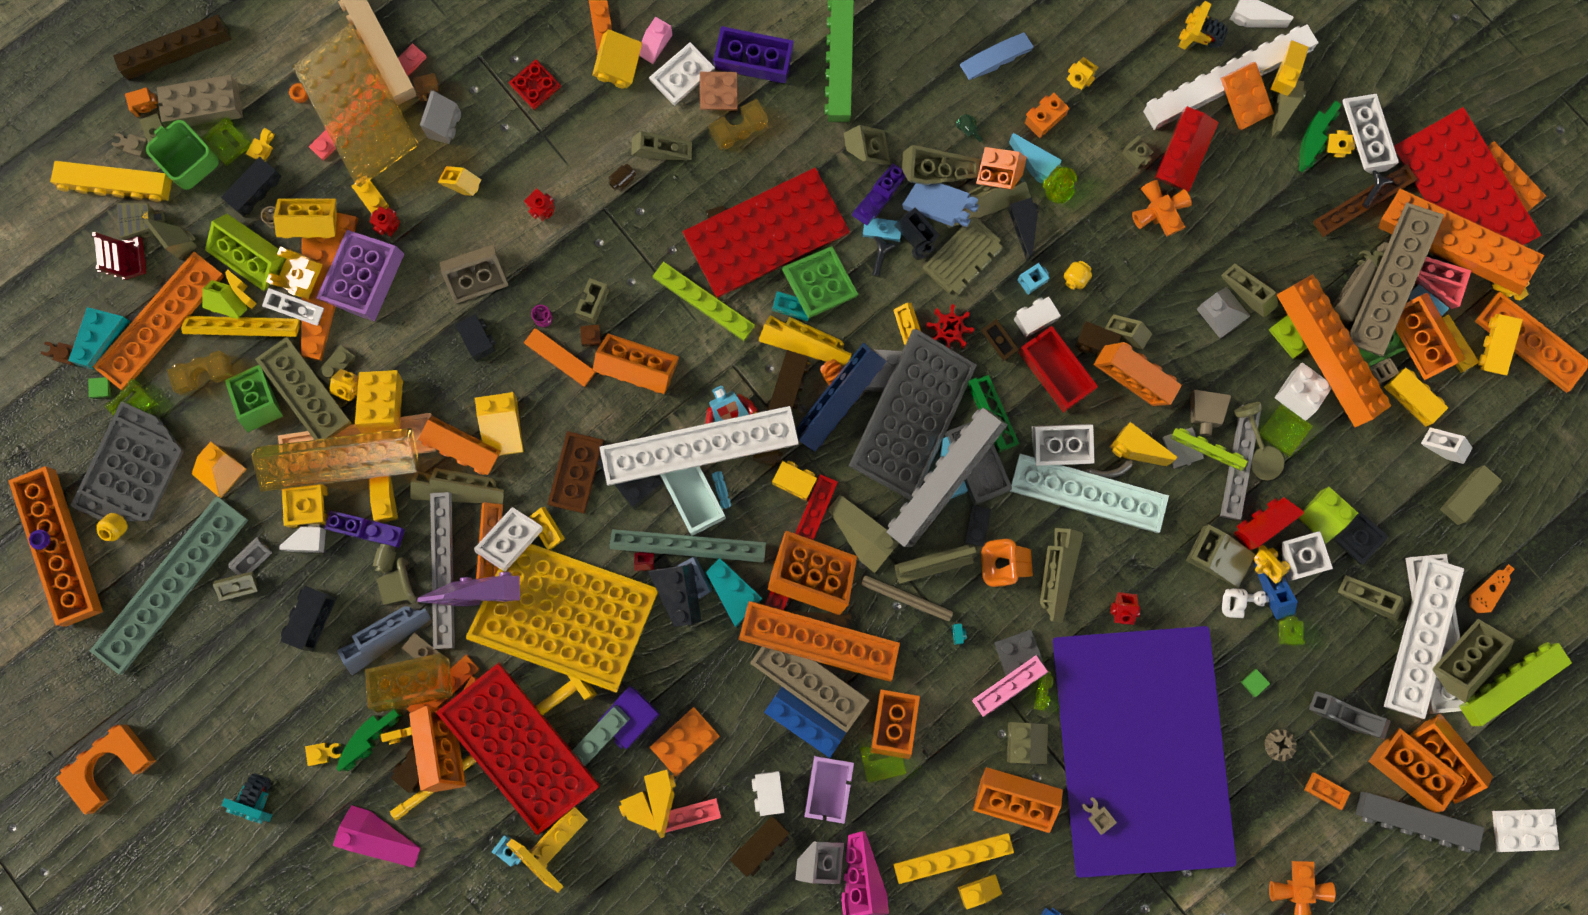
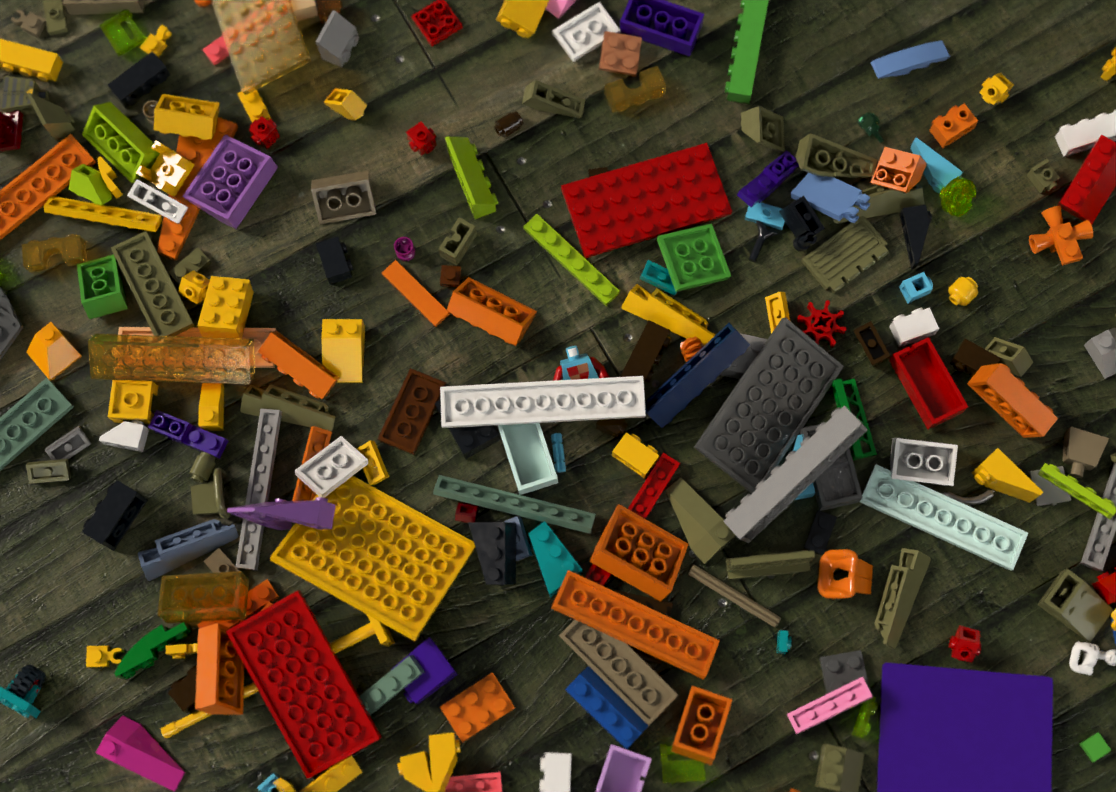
camera: 15 degrees right, 5 degrees down
bright green piece [146,120,219,190] -> none
none -> lime slope [445,136,498,219]

